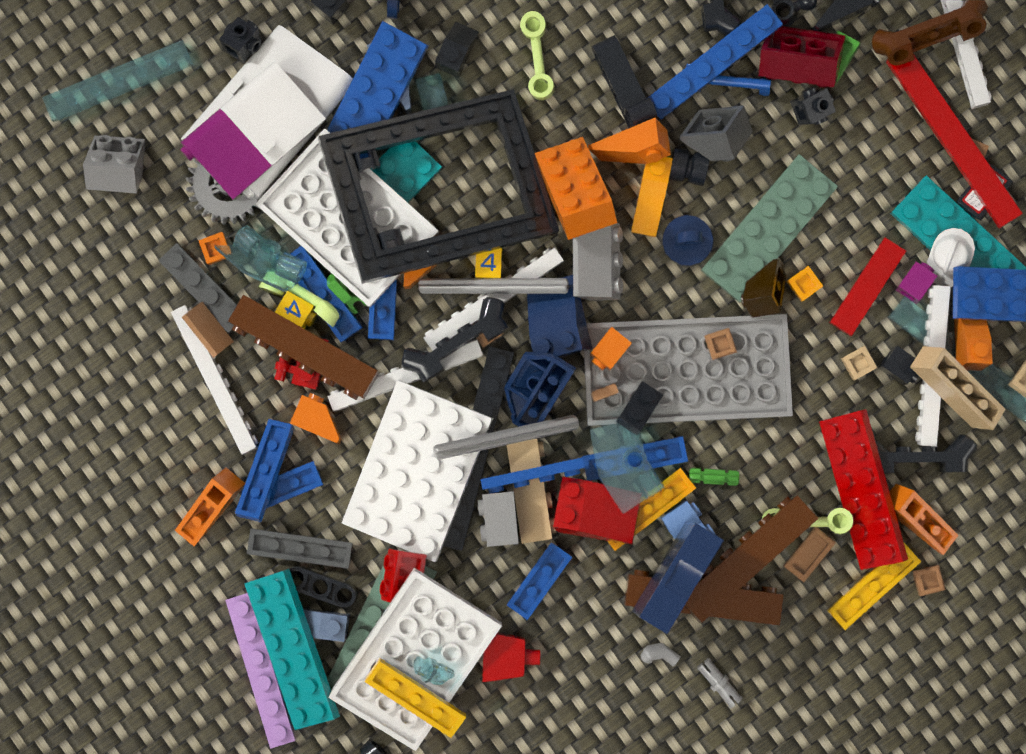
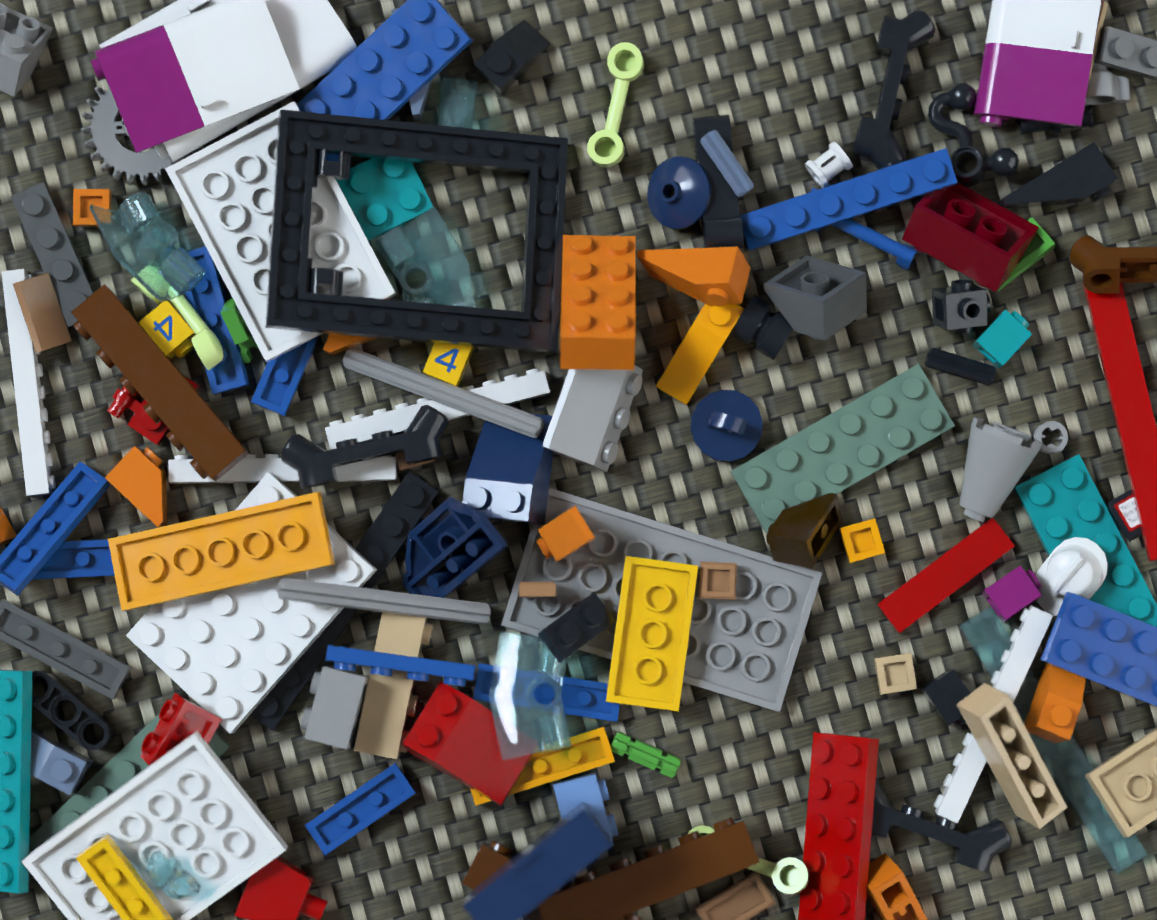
camera: 20 degrees right, 0 degrees up
none -> light orange plate [108,492,335,611]
none -> clear light blue panel [375,207,475,307]
none -> yellow plate [606,556,698,711]
none -> dark blue dish [647,156,711,229]
none -> sand blue axle [701,130,754,197]
none -> white bush [805,141,853,188]
none -> black axle [925,347,996,385]
none -> light grey cone [959,416,1042,522]
none -> teal brick [972,309,1032,369]
none -> light grey bush [1033,421,1068,454]

